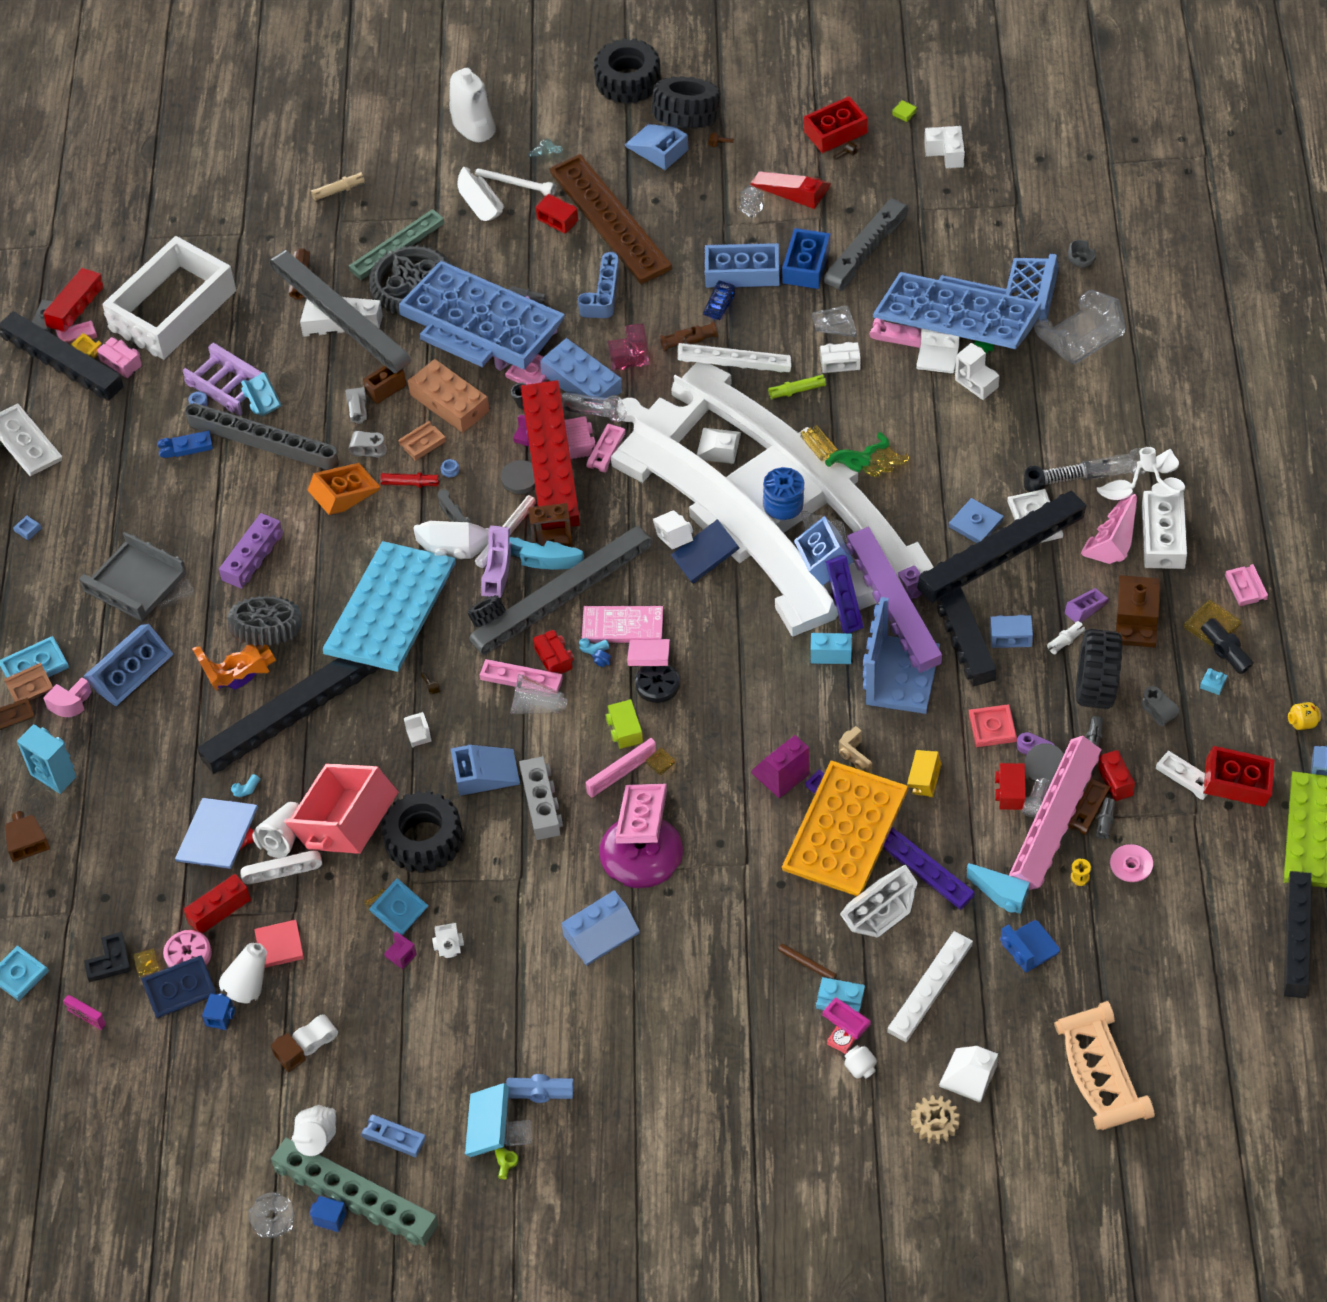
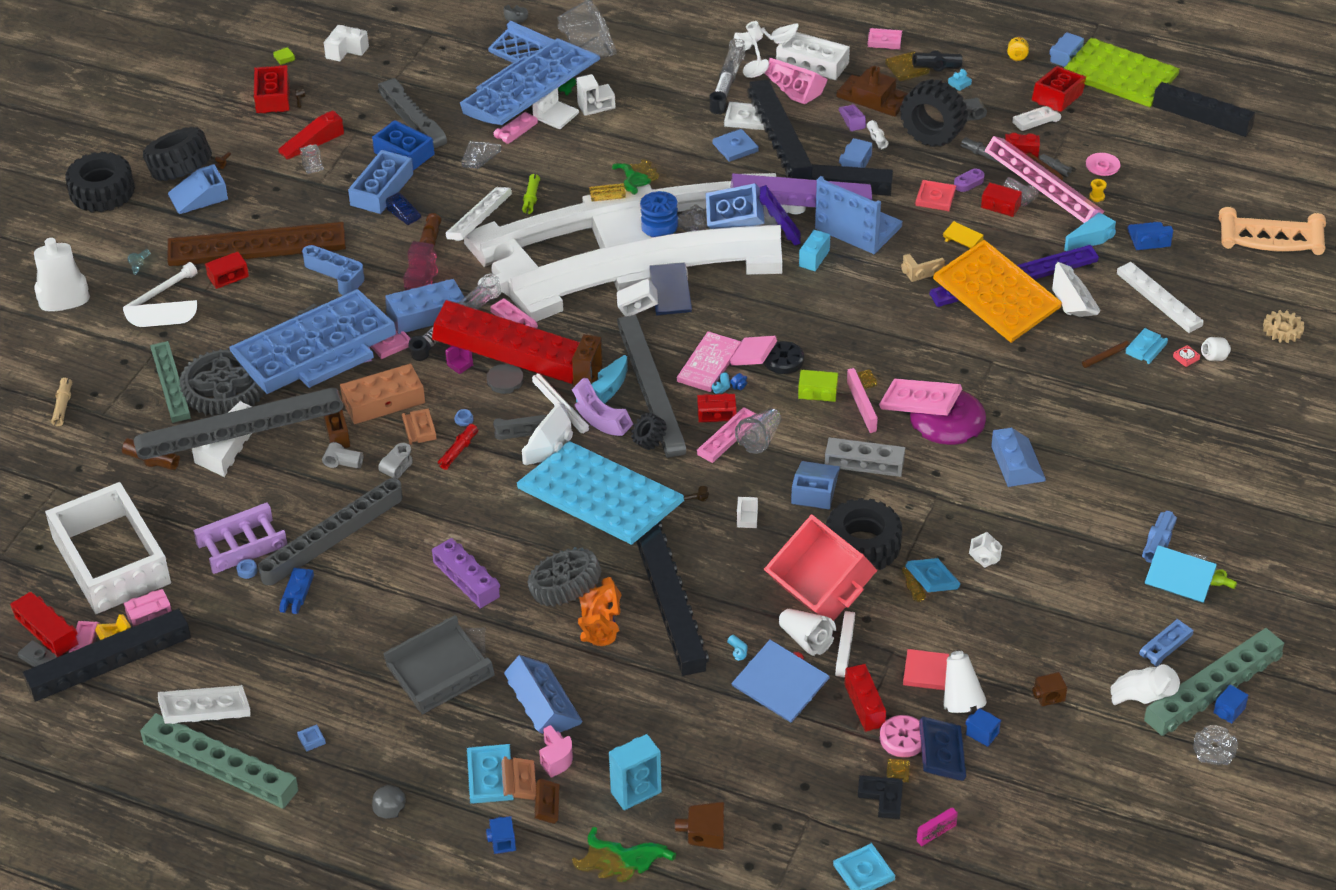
camera: 70 degrees left, 10 degrees down
medium azure bracket [241,372,282,417] -> none
white axle [292,1014,338,1056] -> none
orange slope [307,463,381,515] -> none
magenta panel [384,932,417,970] -> none
white slope [697,428,741,464] -> none
magenta slope [751,735,810,799] -> none
white brick [820,342,860,373] -> none
dark pink tile [822,997,871,1040] -> none
white slope [939,1046,998,1103] -> none
dark grey tile [1025,743,1064,785] -> none

